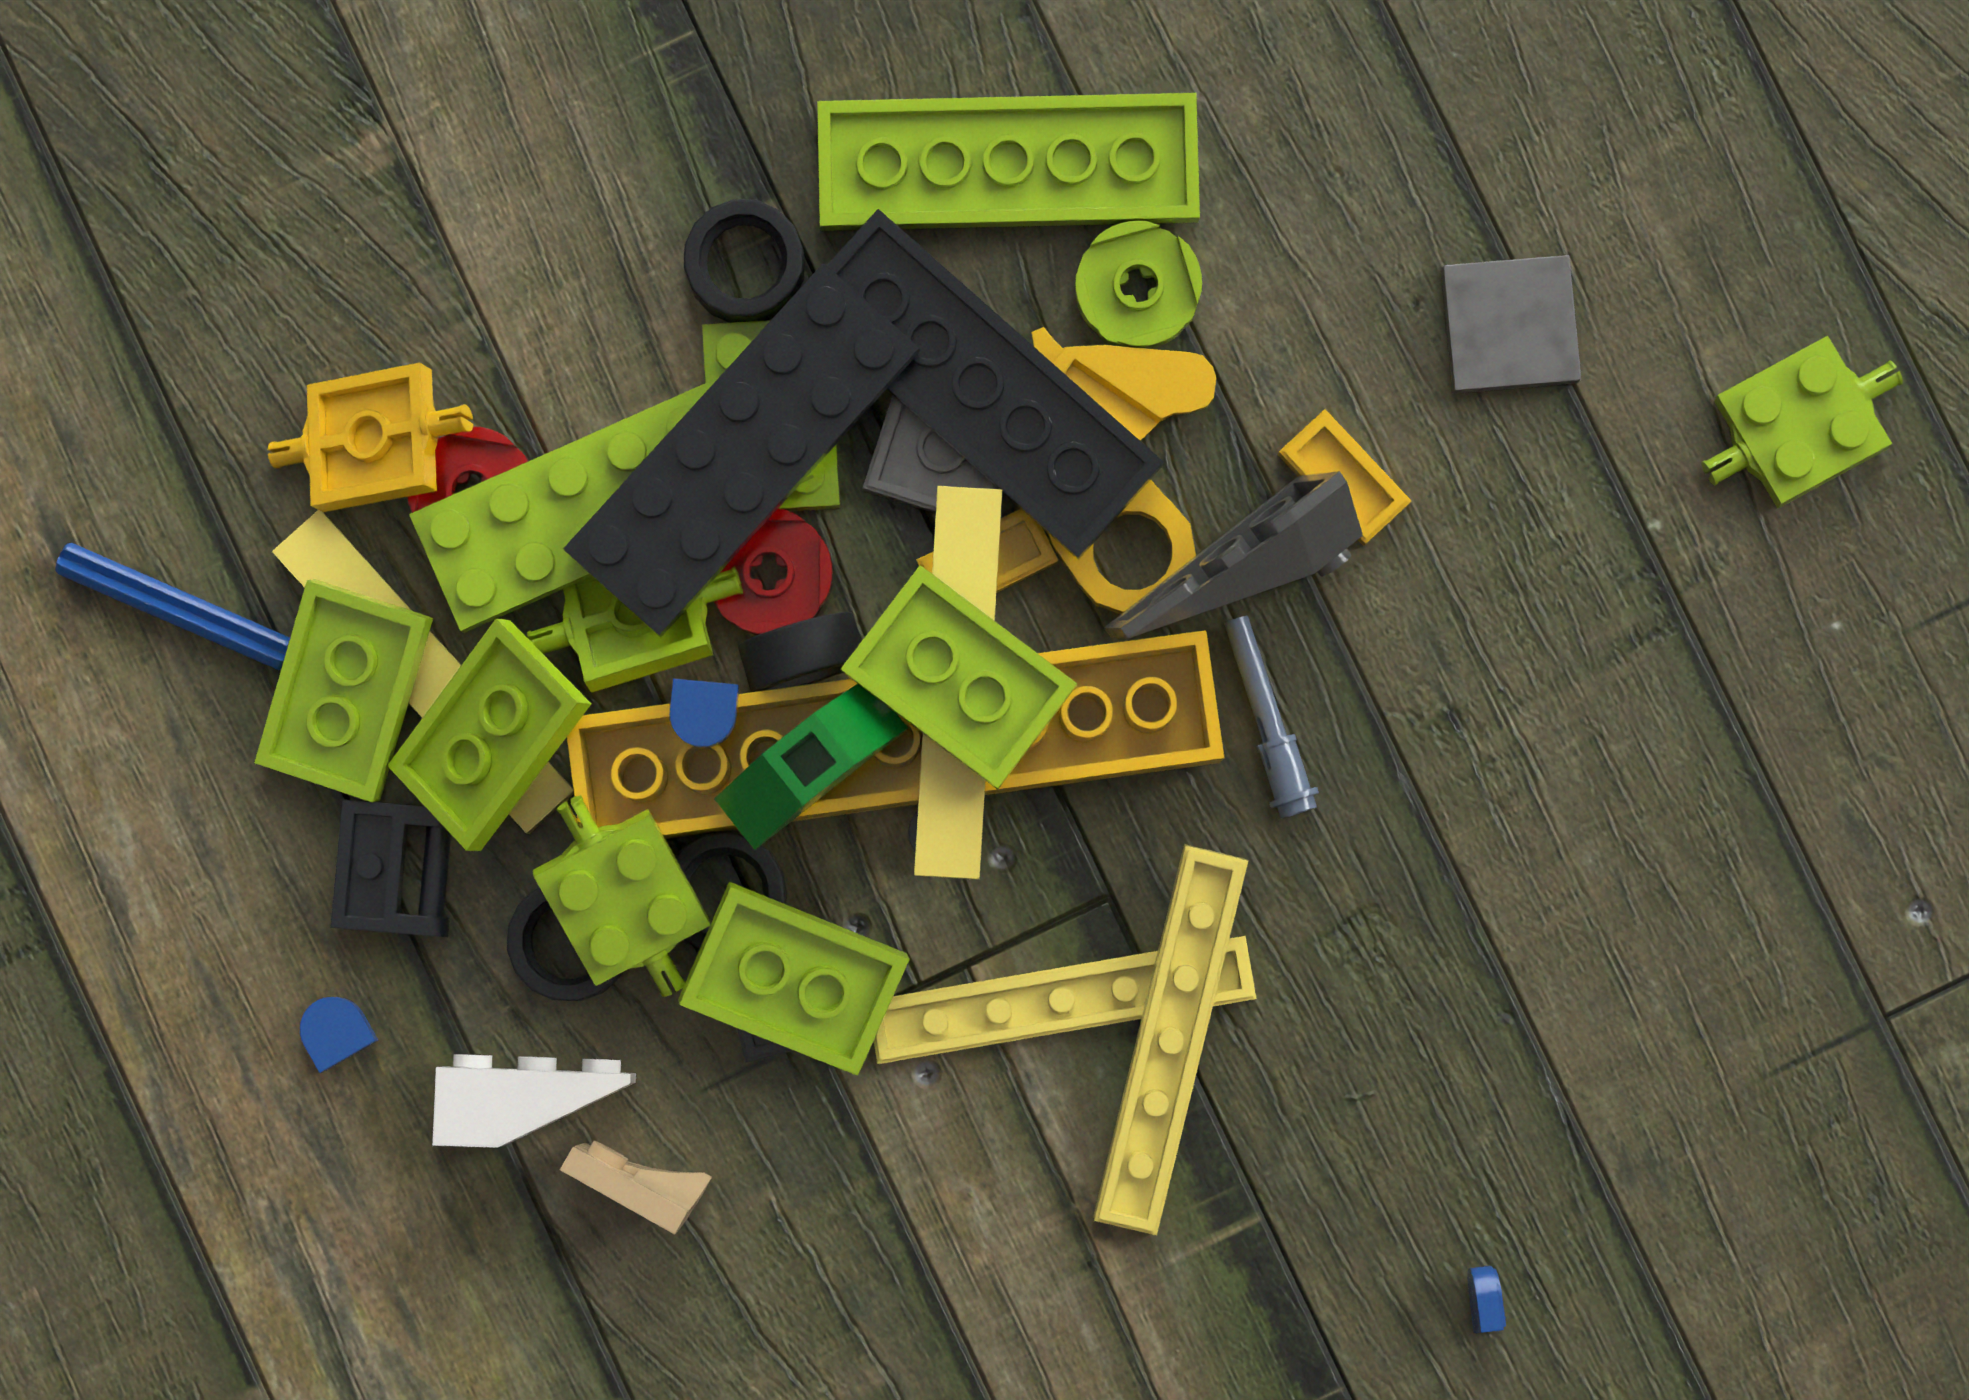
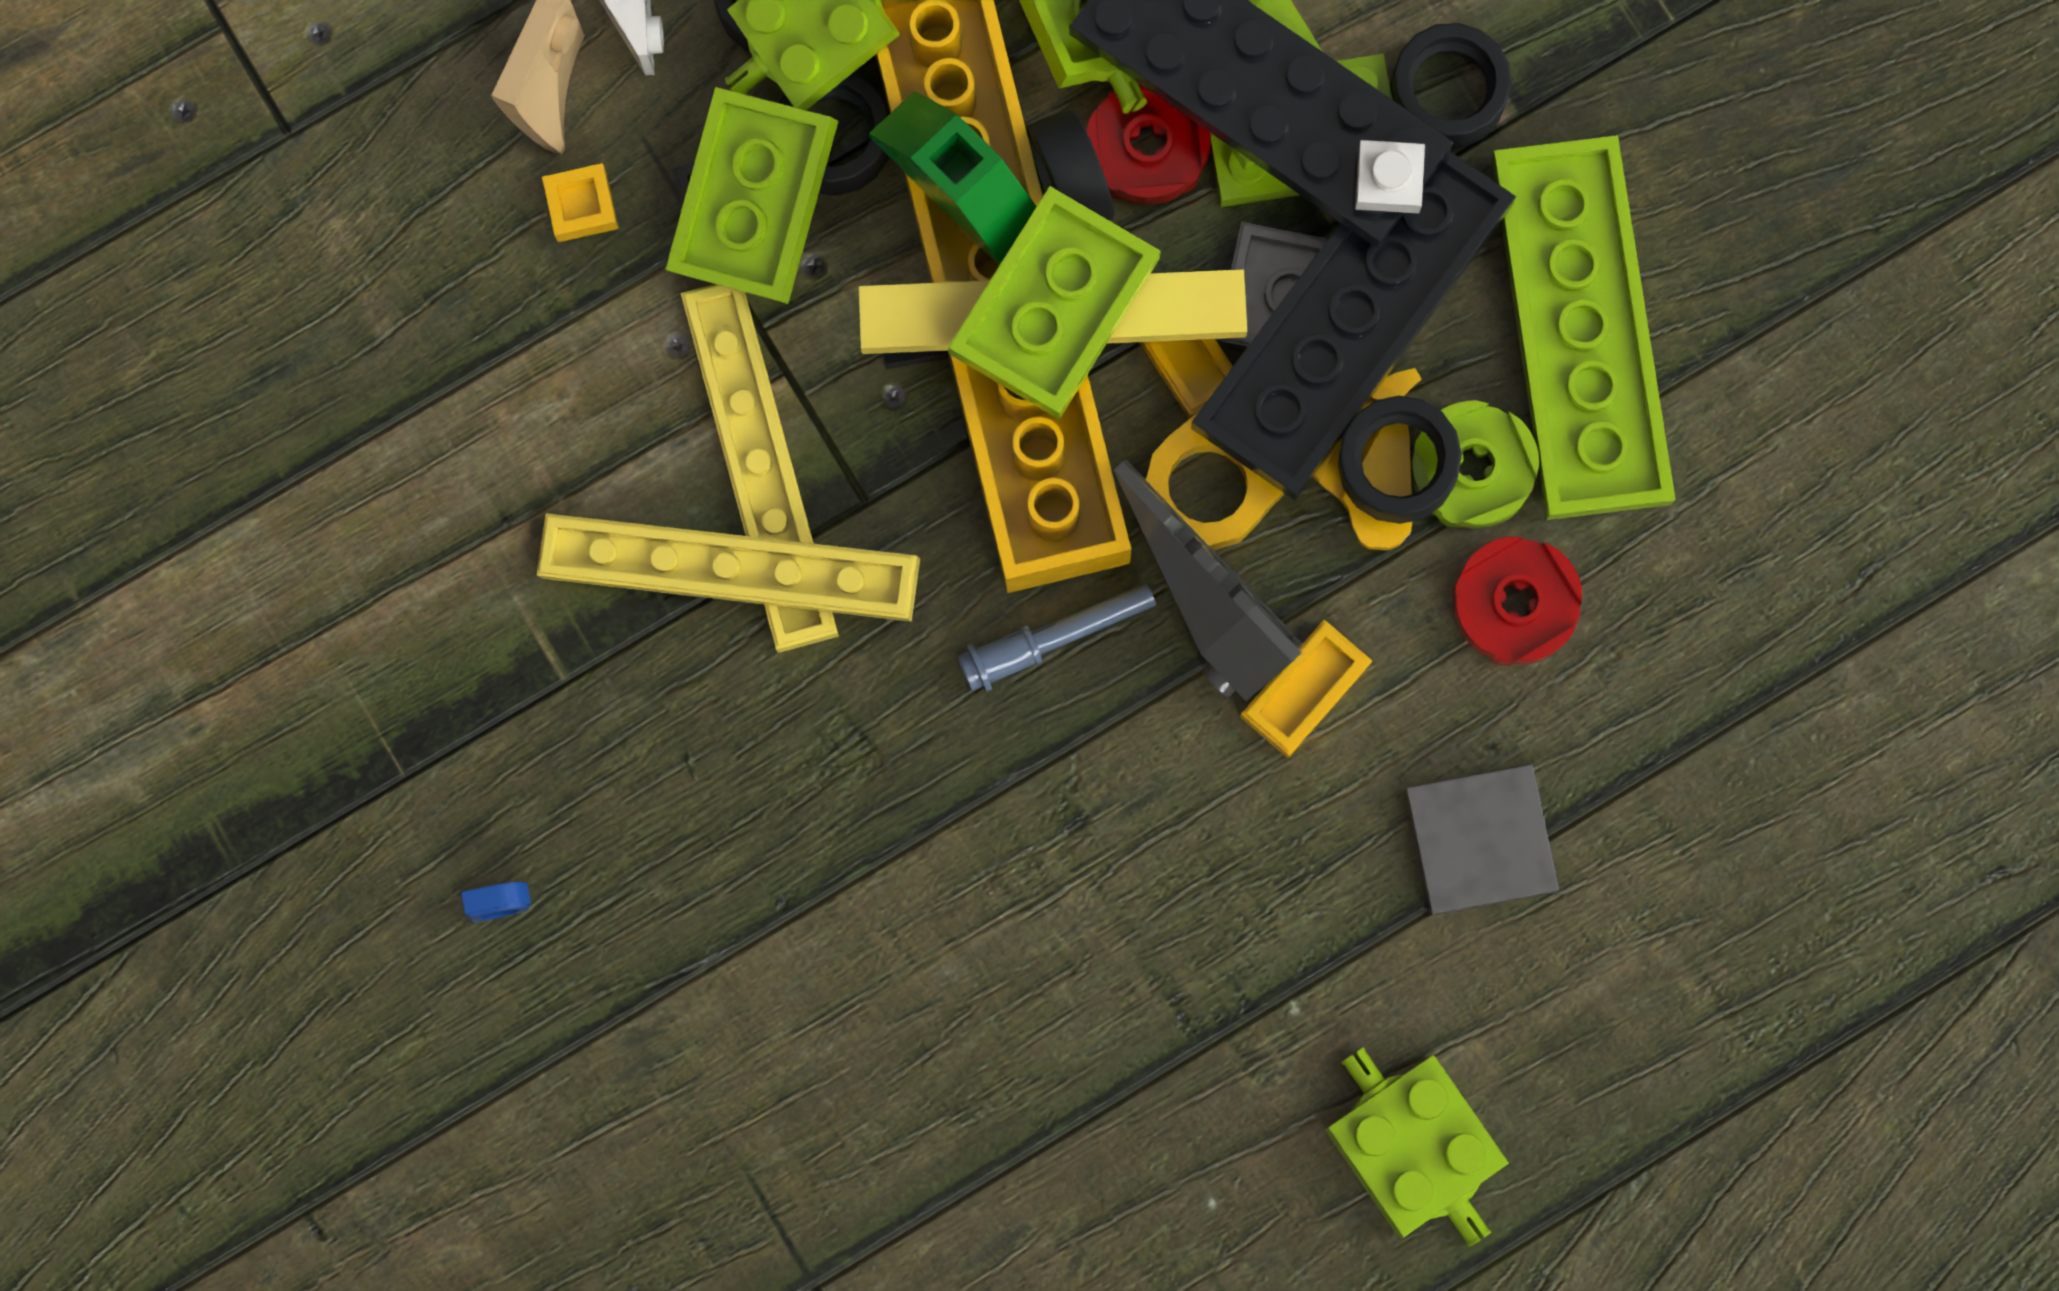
camera: 90 degrees right, 5 degrees down
blue tile [670,678,739,748] -> none
none -> yellow plate [542,163,619,242]
none -> black tyre [1338,395,1462,524]
none -> white plate [1355,140,1425,213]
none -> red plate [1453,536,1582,666]

